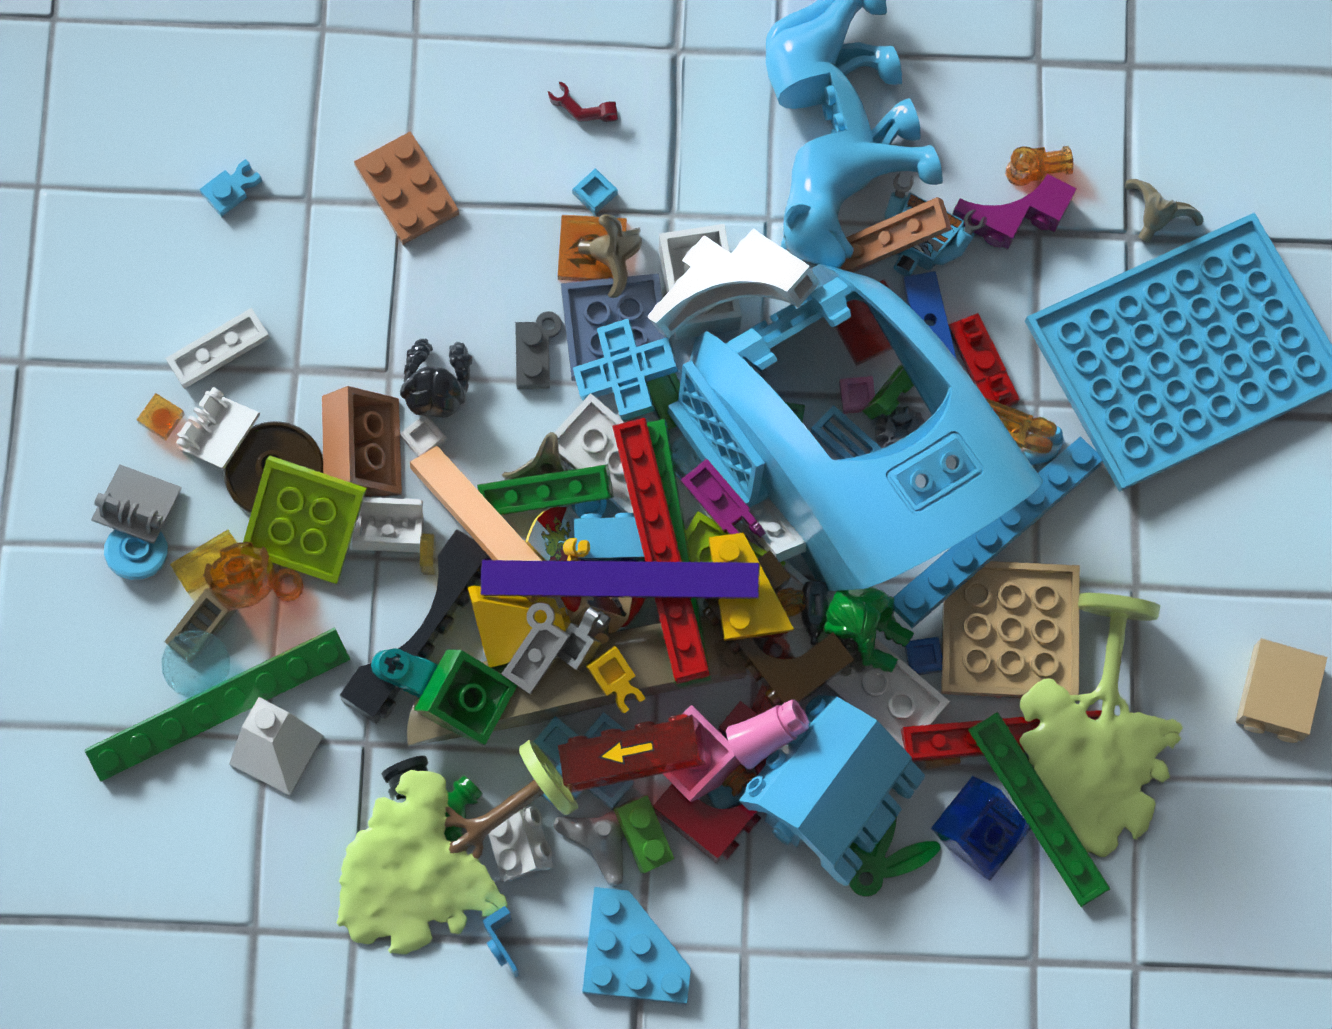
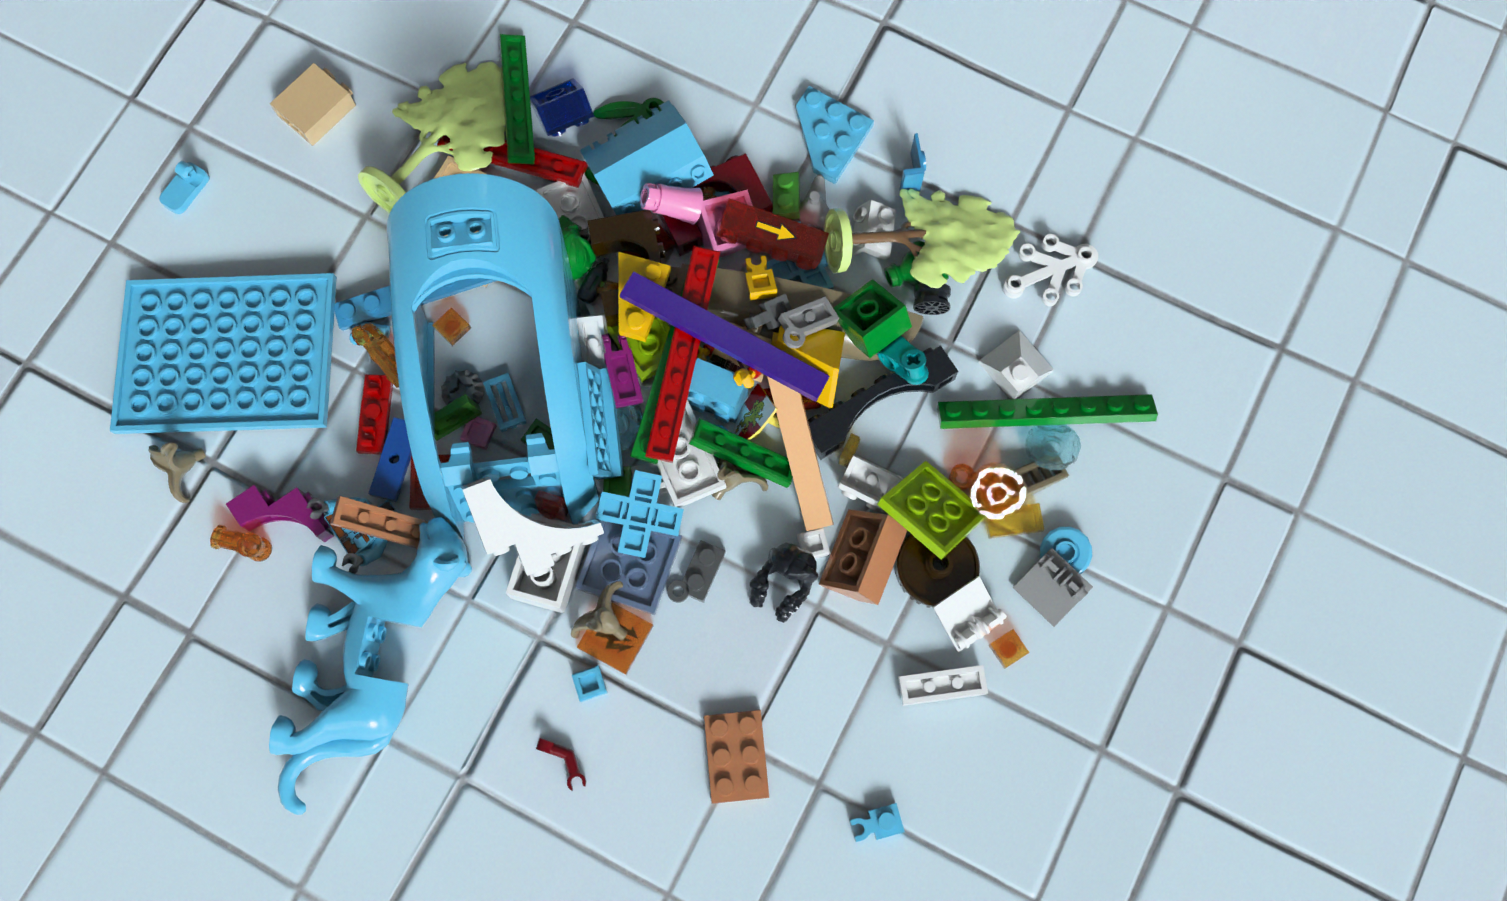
camera: 150 degrees left, 0 degrees up
none -> clear red plate [534,490,568,521]
none -> white plant [1003,234,1098,306]

